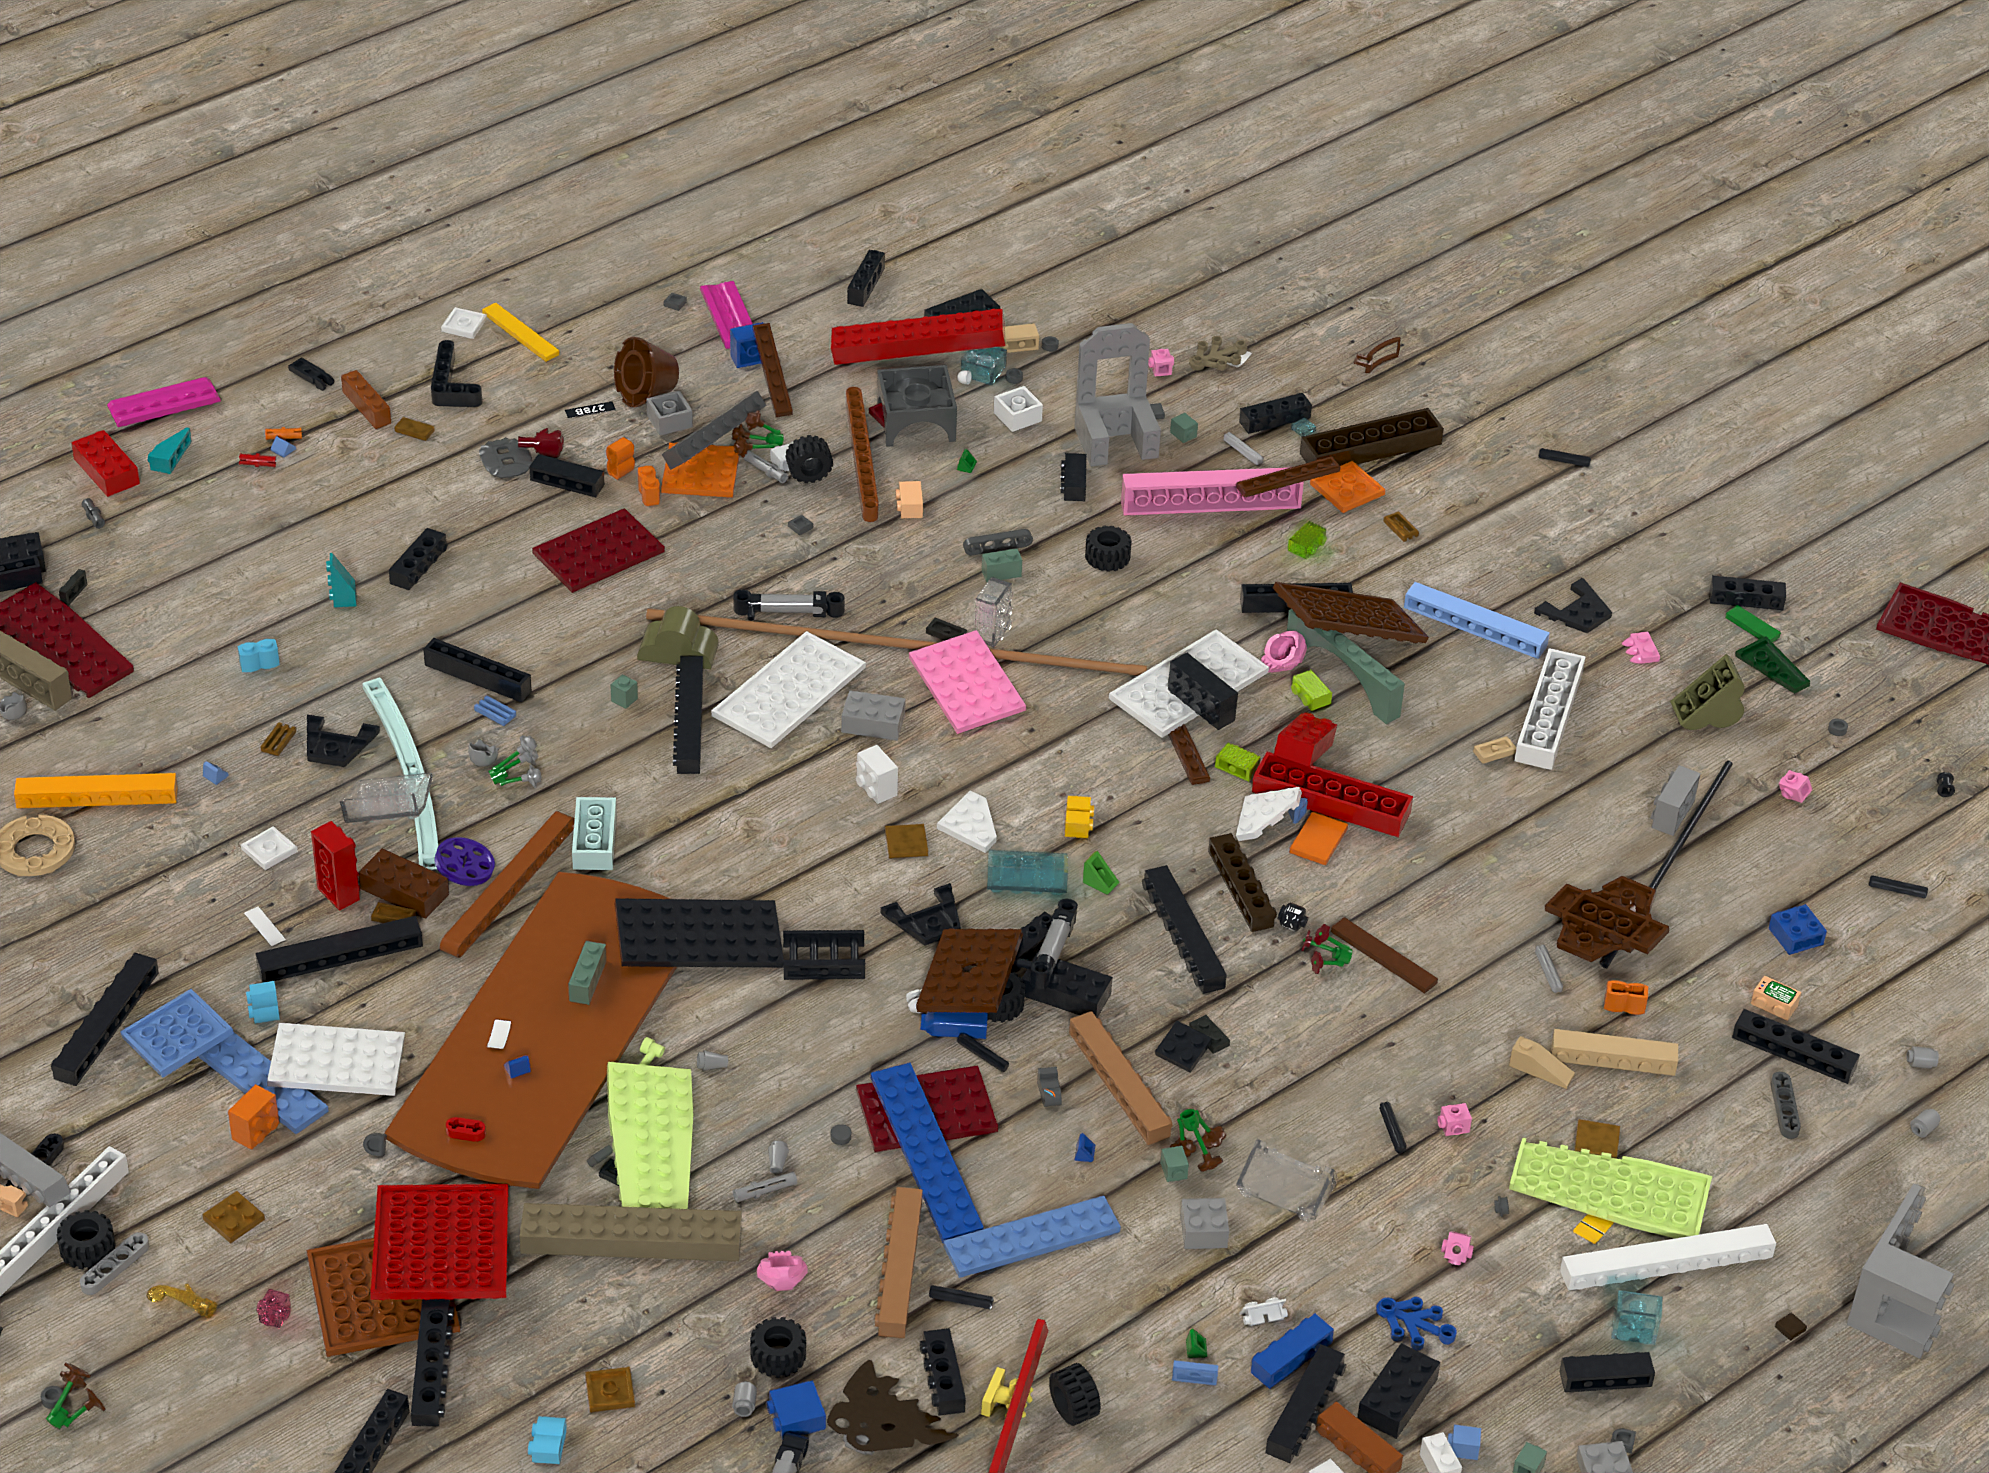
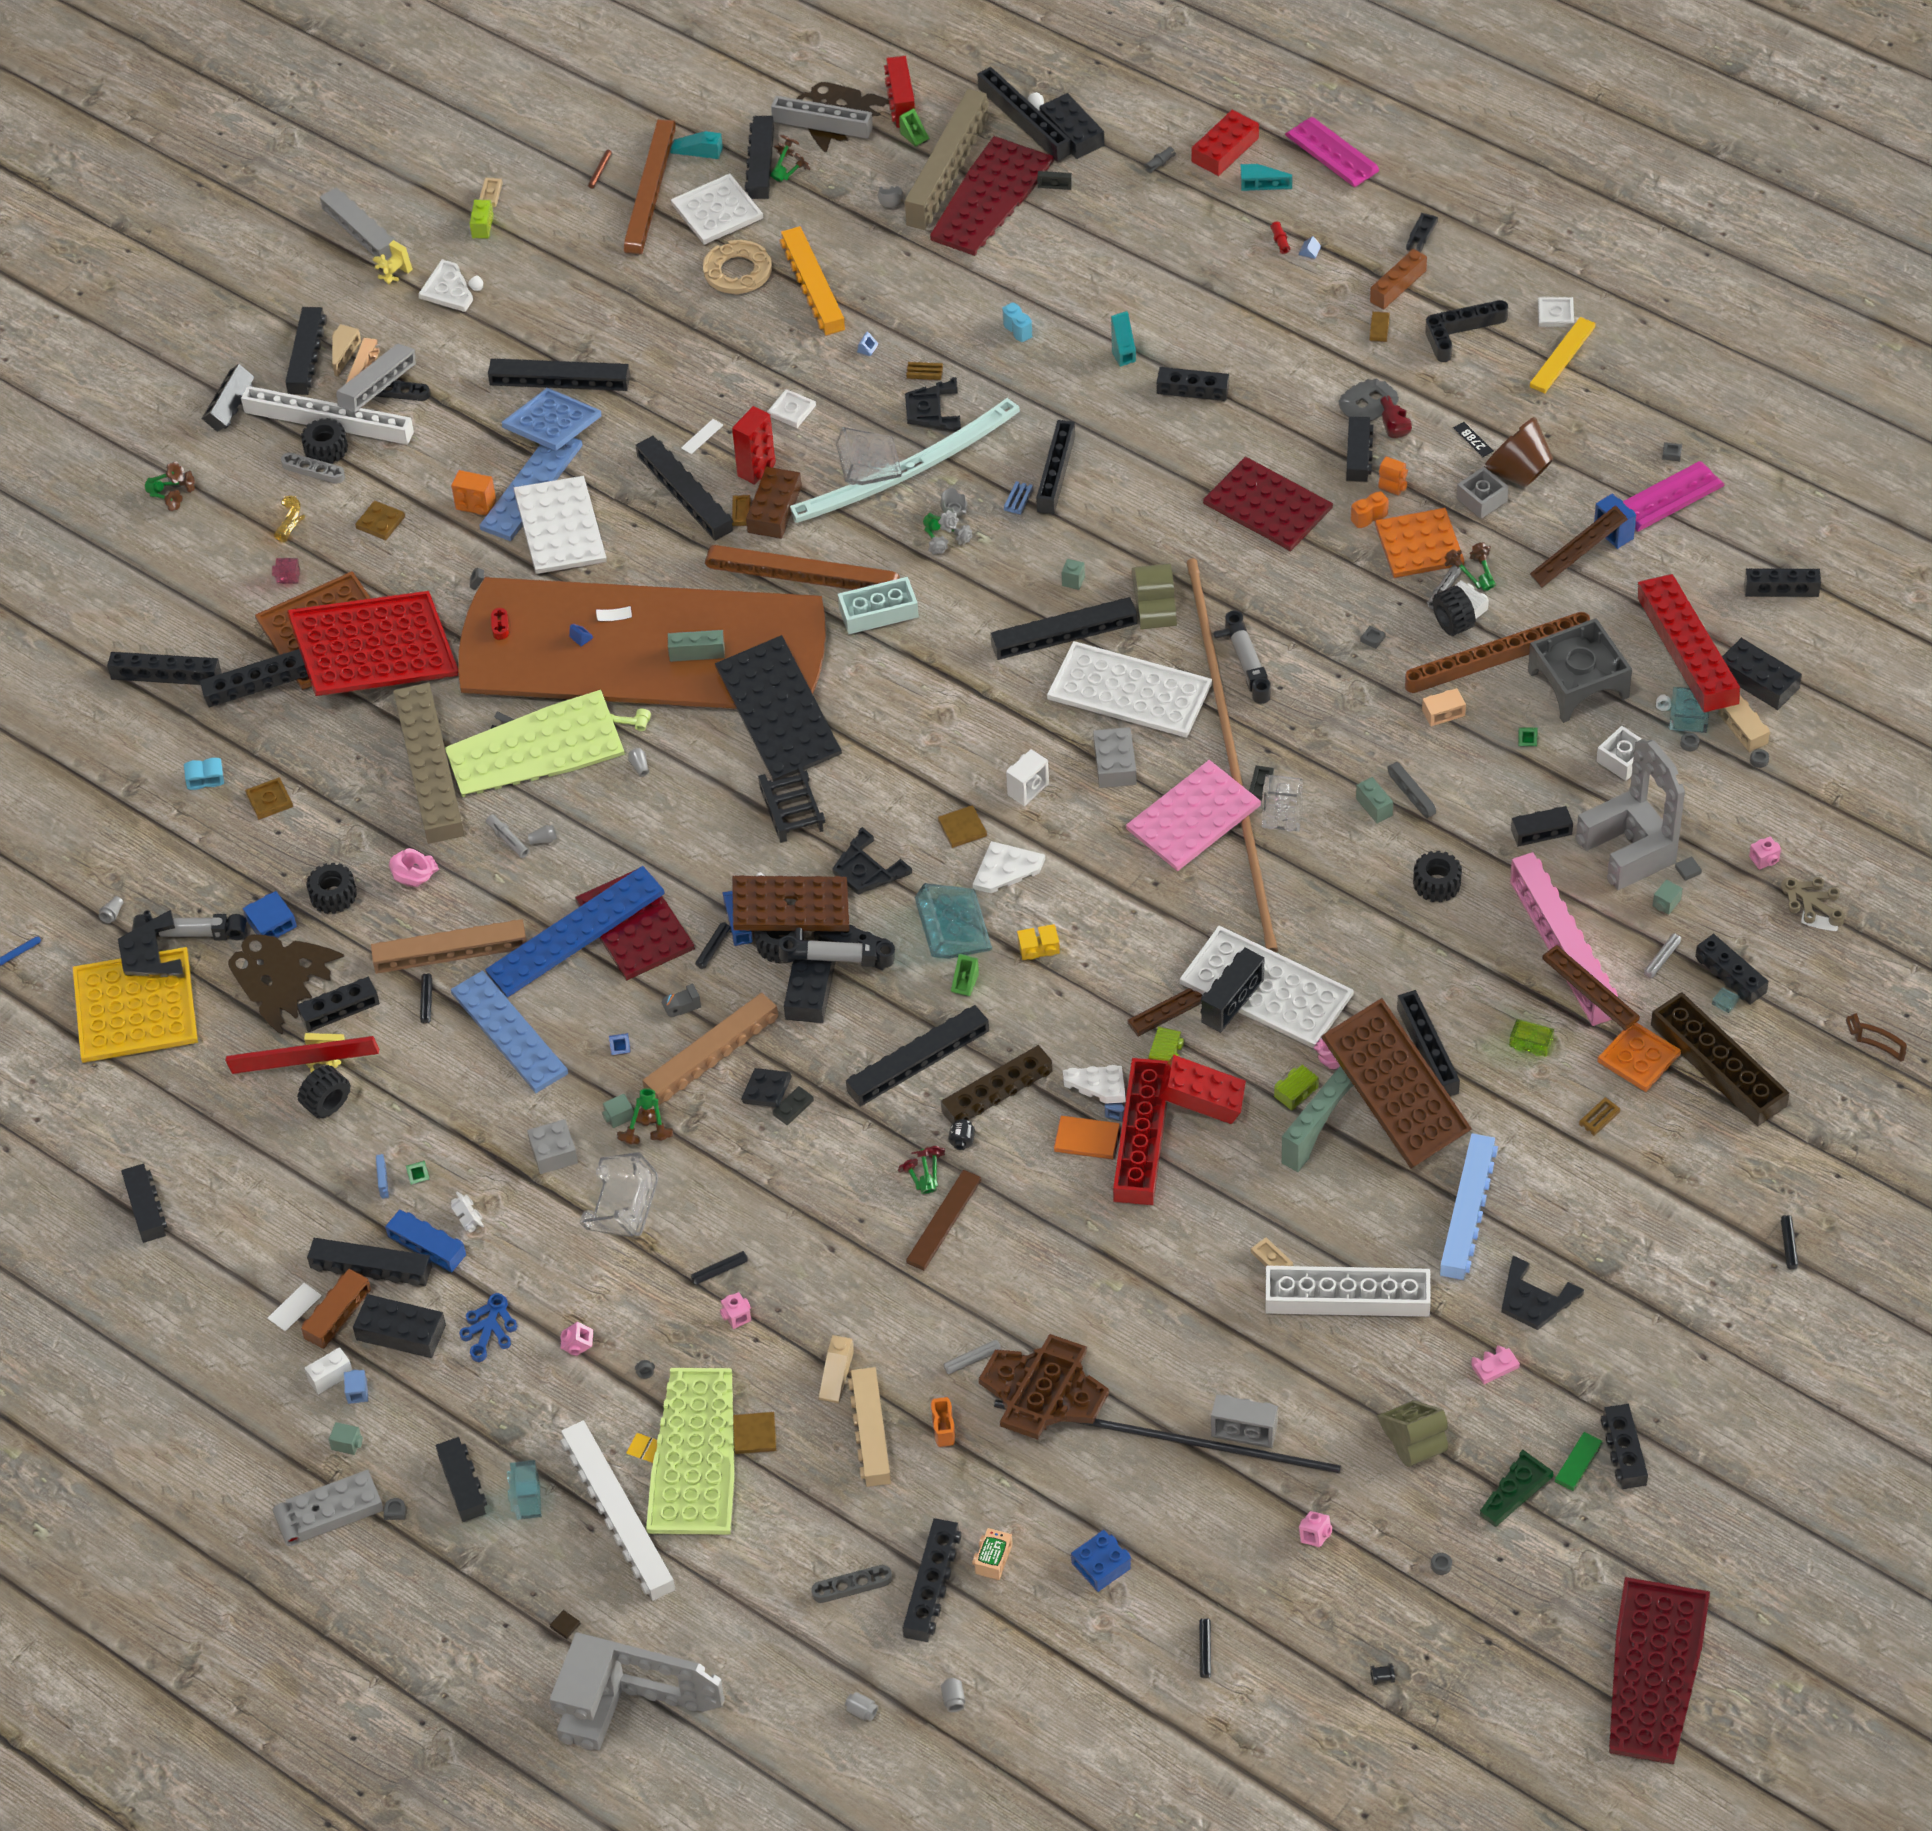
camera: 80 degrees right, 10 degrees up
medium azure brick [246,981,280,1024] -> none
orange pin [265,427,302,441] -> none
dark purple wedge [434,837,495,886] -> none
dark grey brick [661,390,767,469] -> none
light grey brick [732,1381,757,1417] -> none
dark grey tile [830,1124,852,1145] -> none

